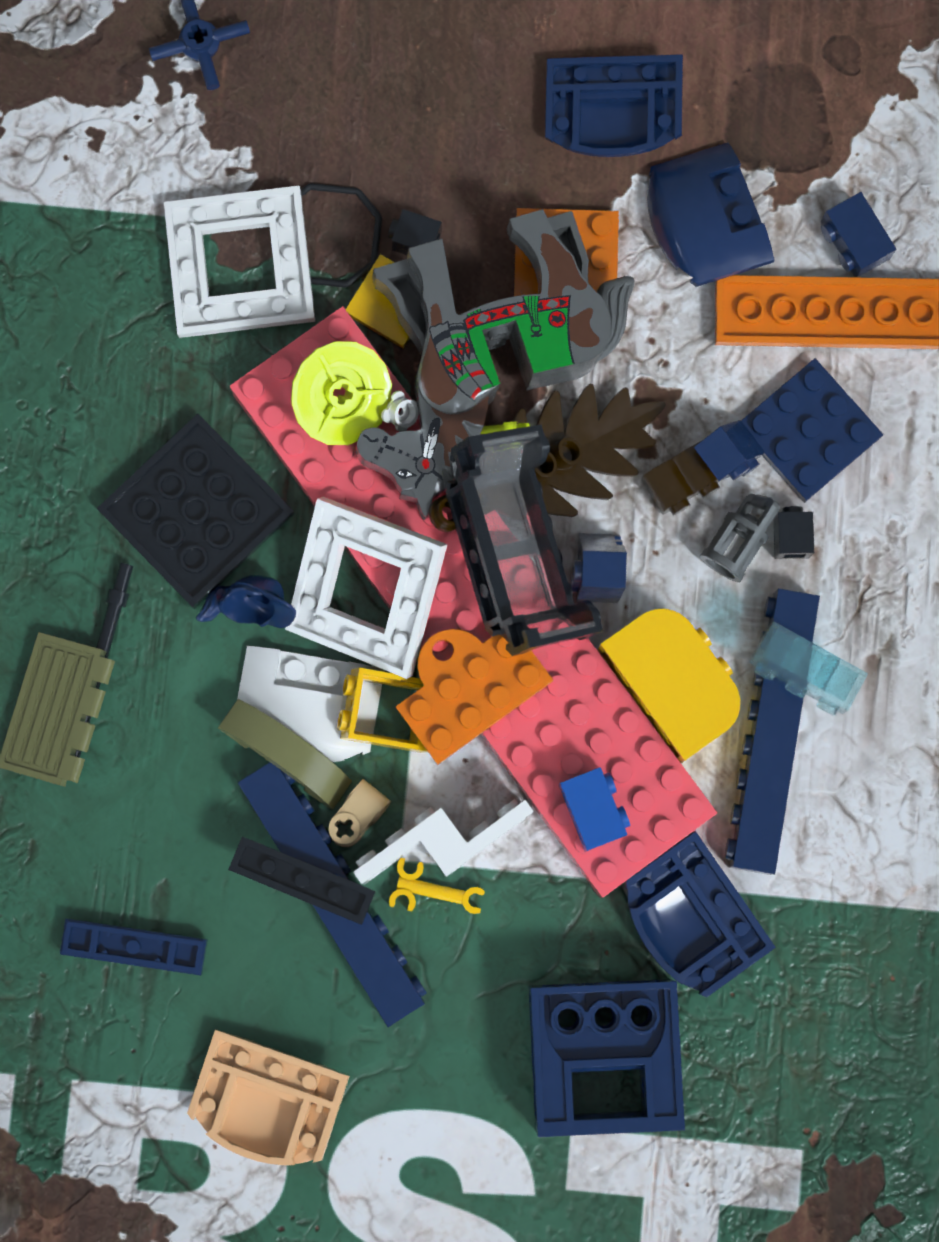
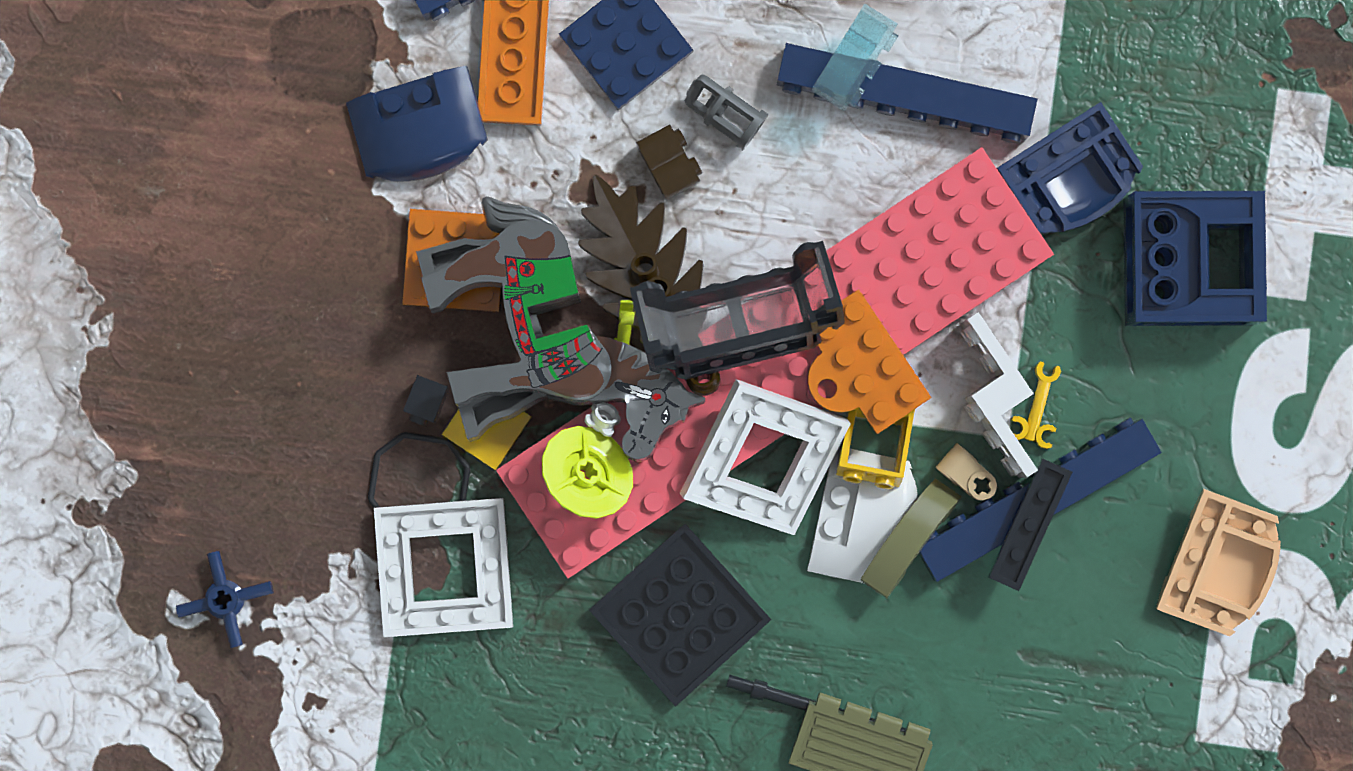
camera: 85 degrees left, 5 degrees up
dark blue plate [60,919,208,976] -> none
dark blue hair [196,575,296,628] -> none
dark blue slope [545,54,683,157] -> none
blue brick [559,767,631,852] -> none
dark blue wedge [570,533,627,603] -> none
yellow brick [598,609,740,763] -> none
dark blue brick [694,420,765,481] -> none
black brick [773,506,815,559] -> none

